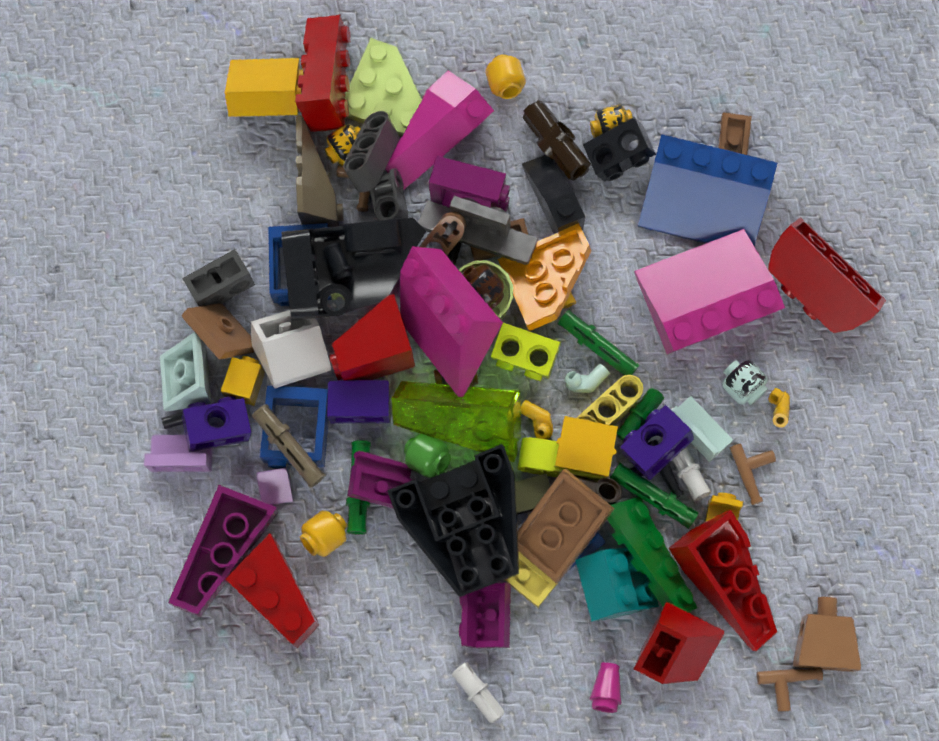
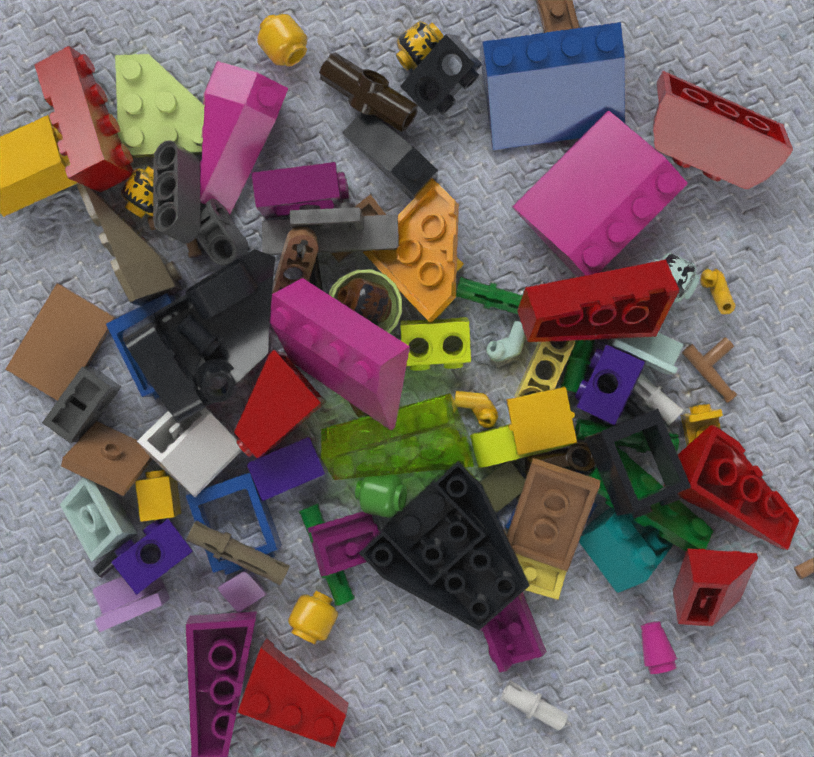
camera: 25 degrees left, 15 degrees up
none -> medium nougat tile [5,283,116,401]
none -> red wedge [517,259,680,342]
none -> black window [585,409,691,518]

